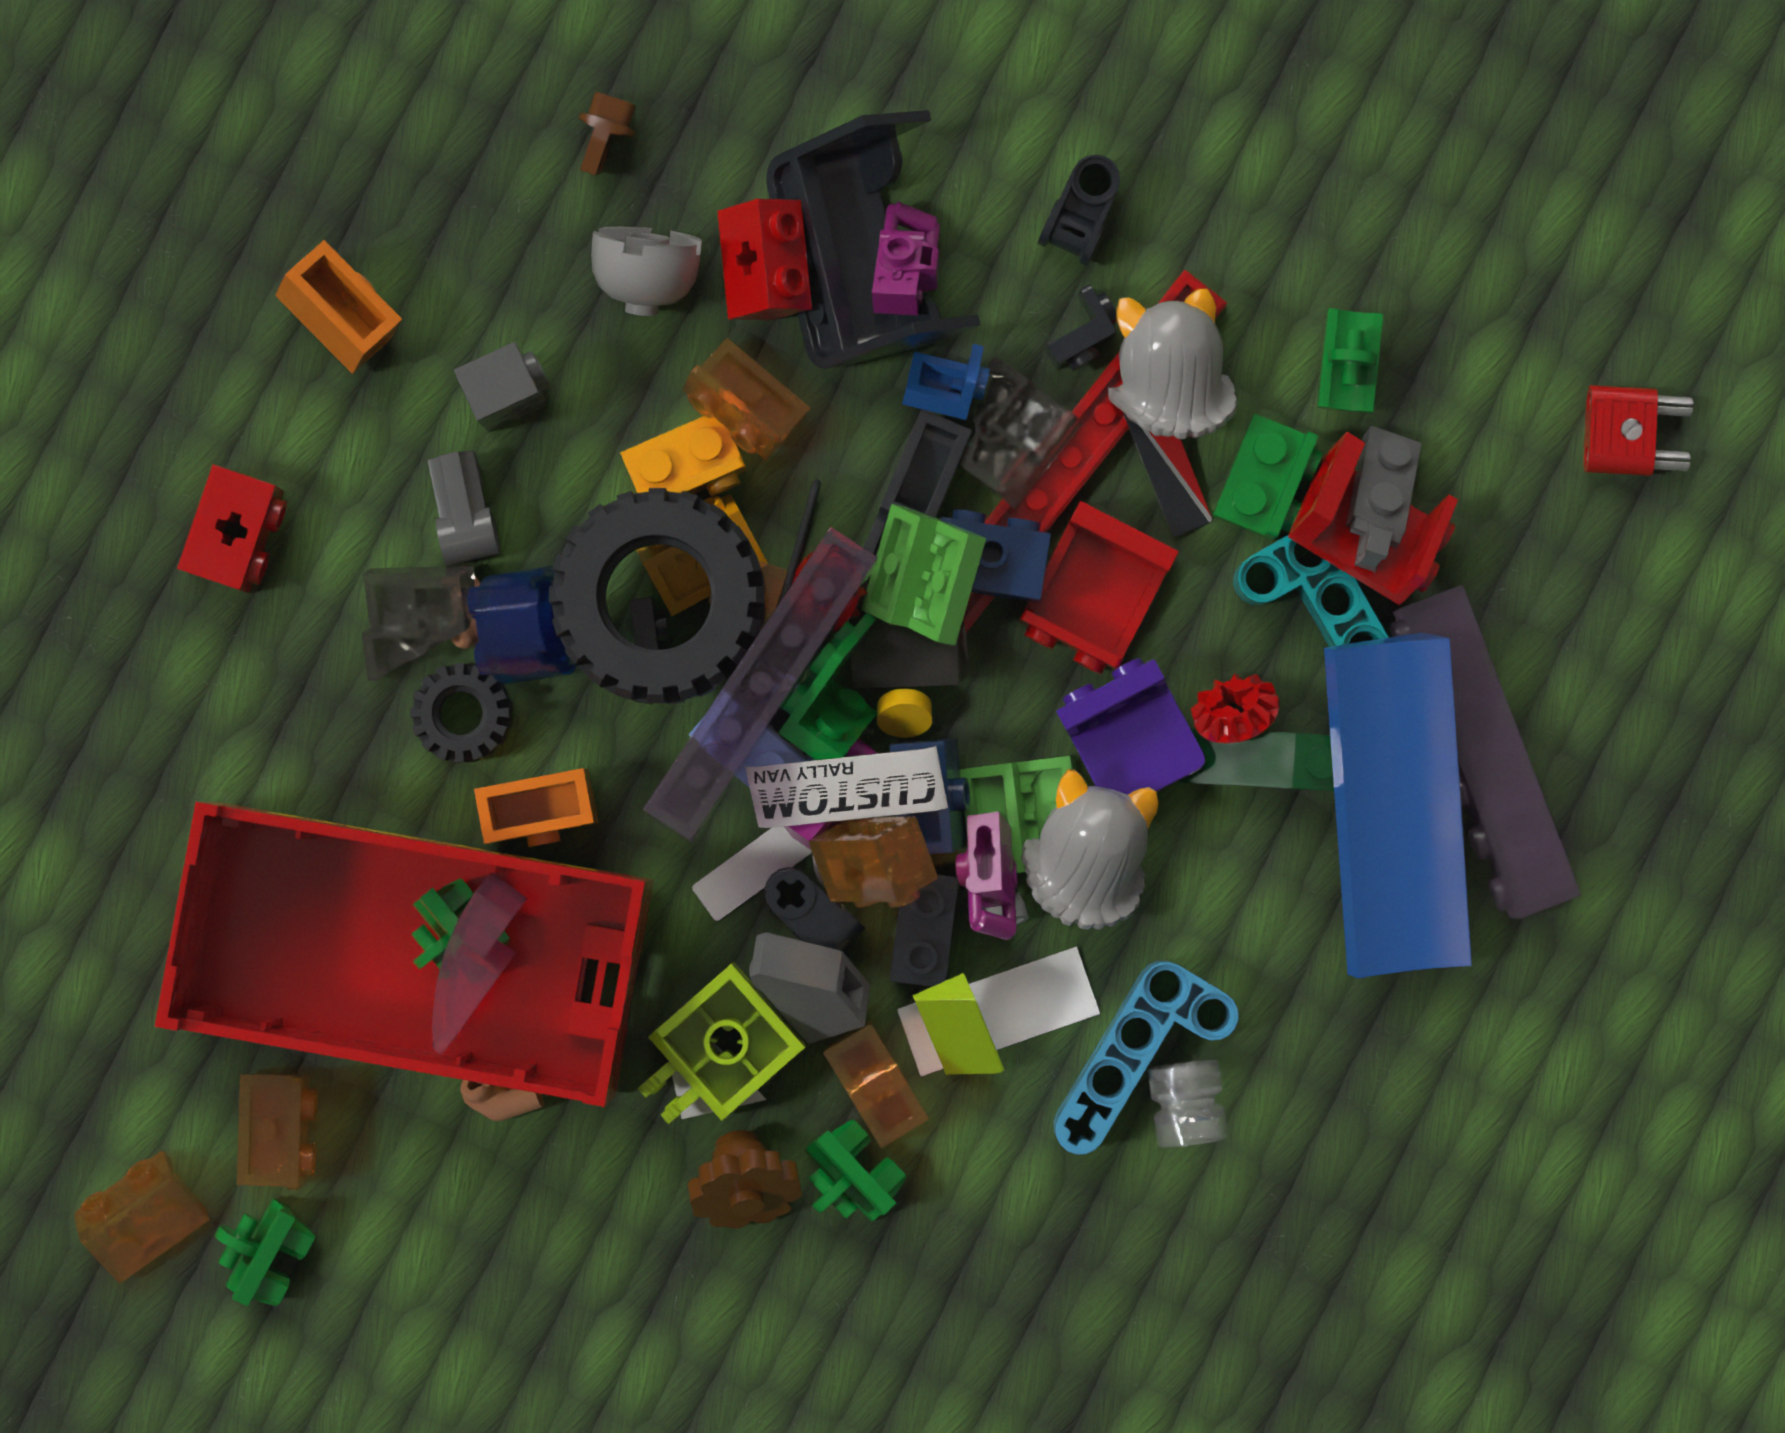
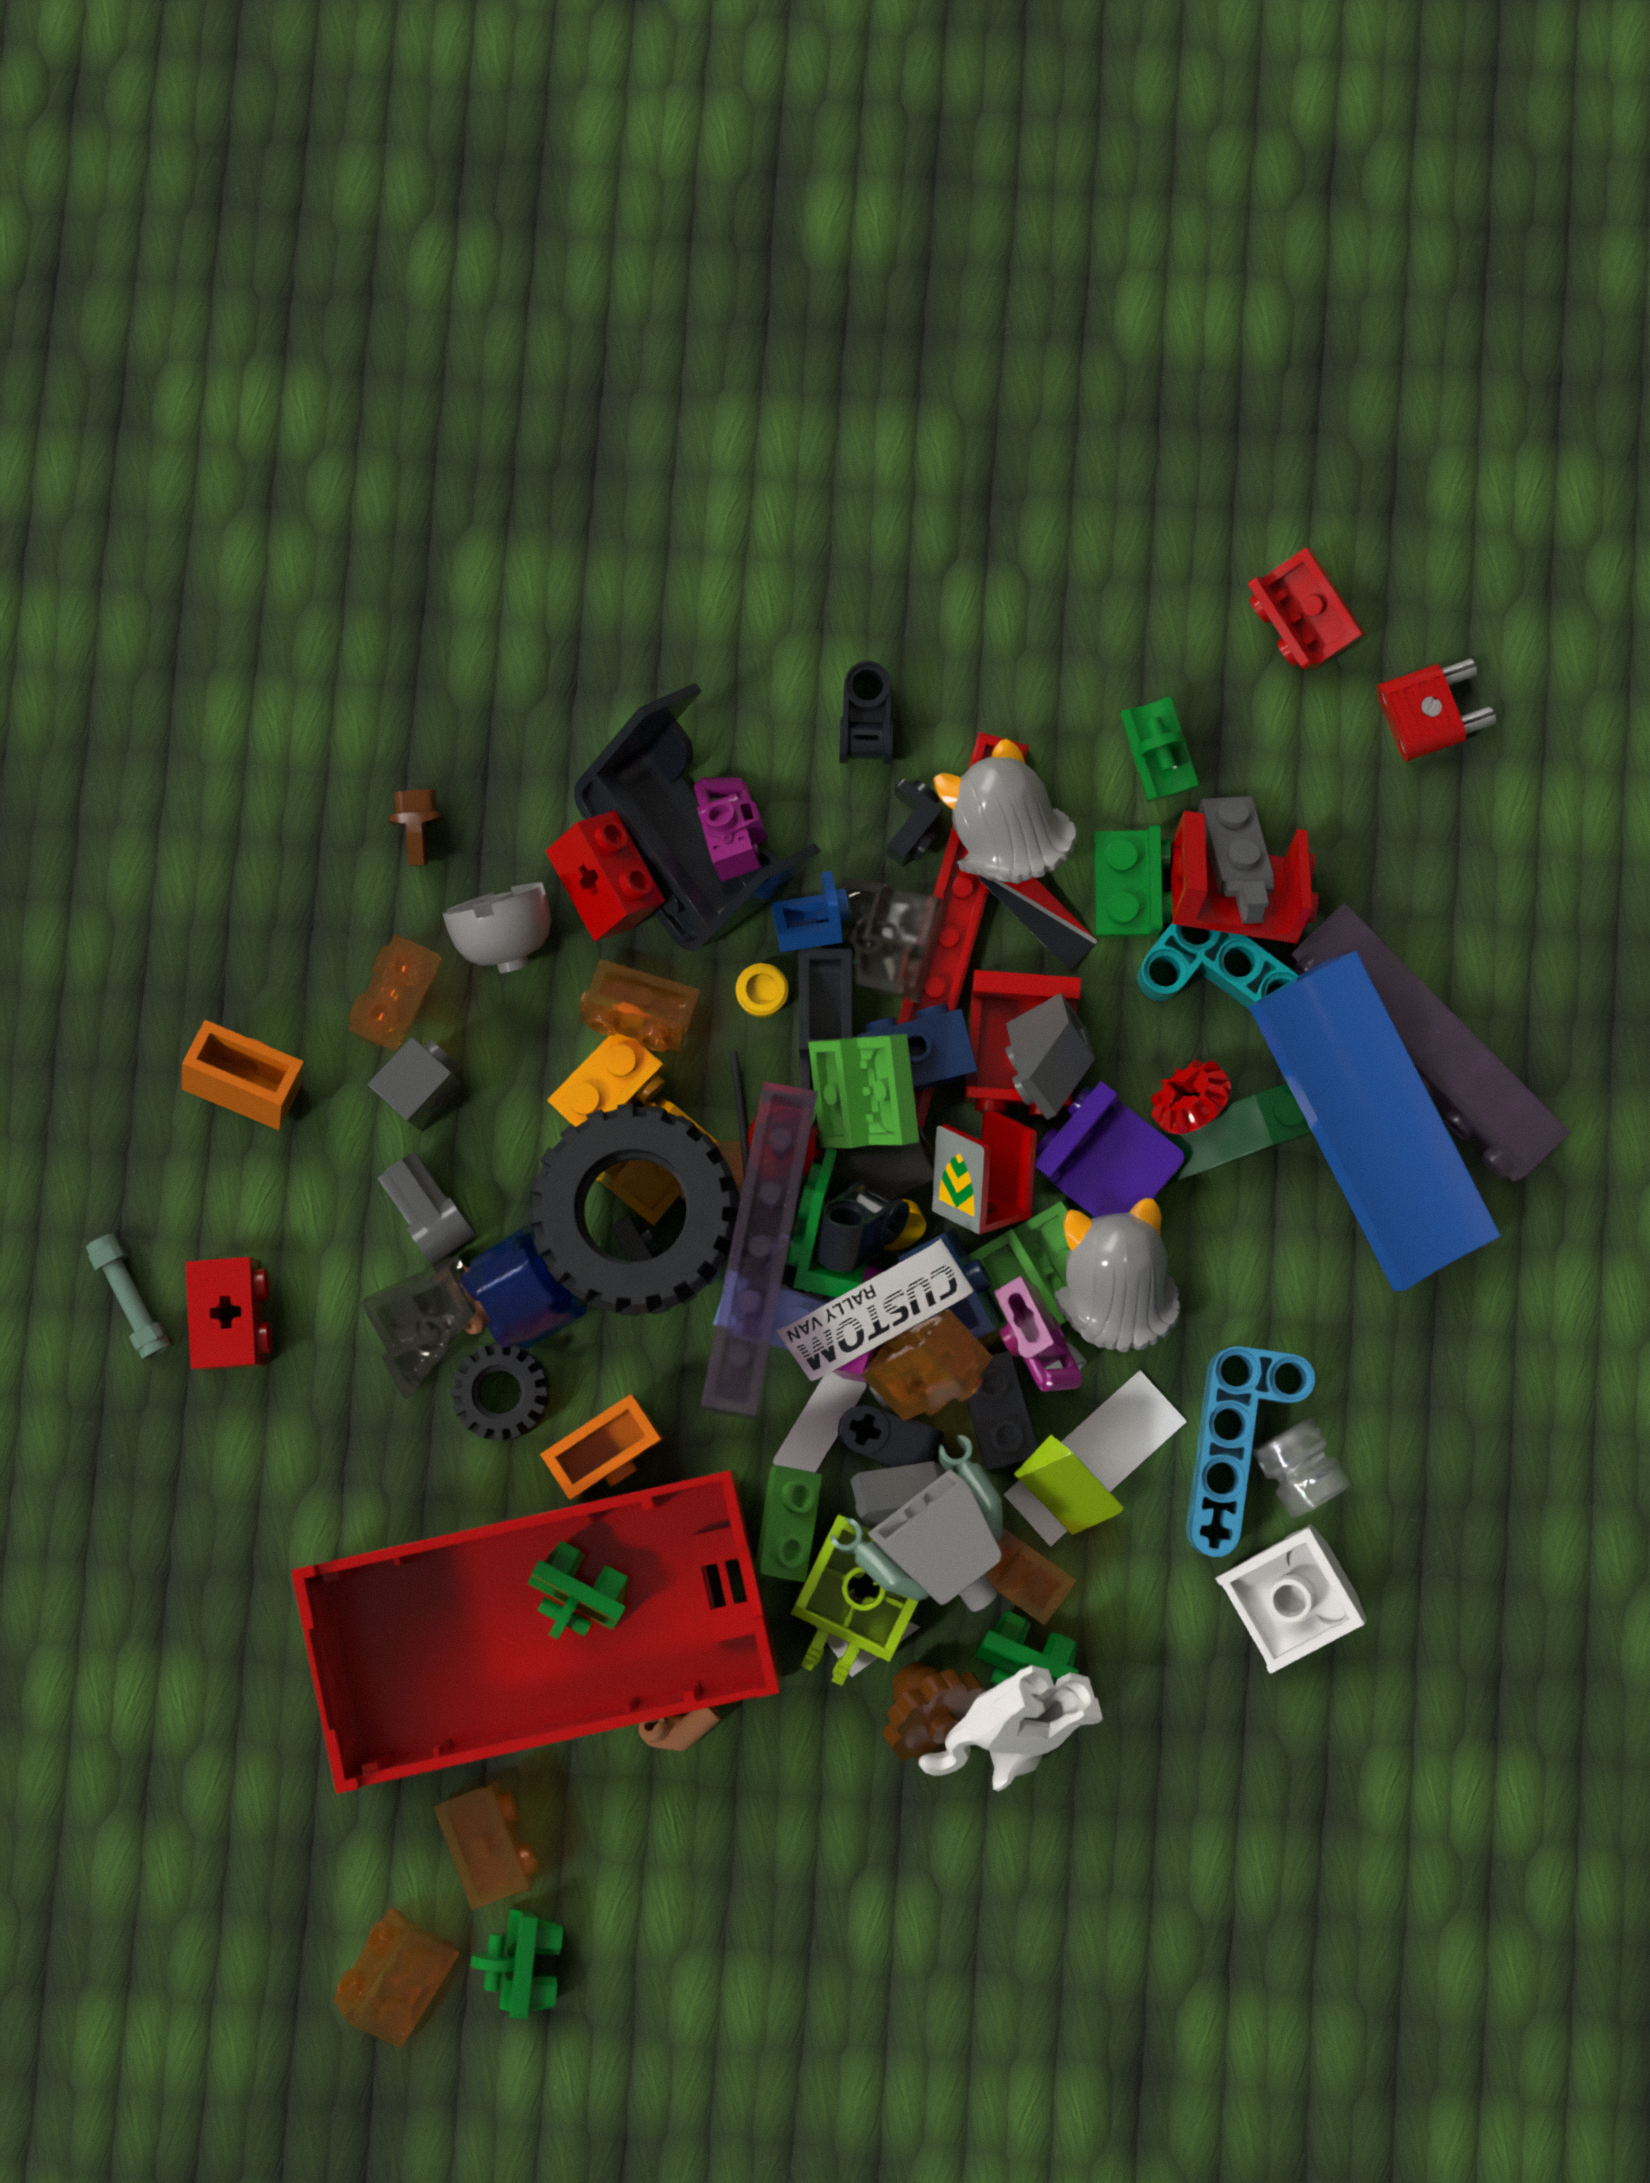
camera: 15 degrees left, 5 degrees down
clear pink slope [432,873,528,1055] -> none
none -> sand green bar [85,1233,172,1360]
none -> clear orange bracket [348,934,442,1051]
none -> yellow tile [736,963,789,1018]
none -> bright green bracket [755,1465,822,1583]
none -> black piece [815,1179,910,1272]
none -> light grey torso [831,1435,1003,1612]
none -> white animal [919,1665,1103,1791]
none -> piece [932,1110,1037,1235]
none -> dark grey slope [1005,993,1095,1119]
none -> white slope [1215,1524,1367,1674]
none -> red bracket [1247,547,1367,670]

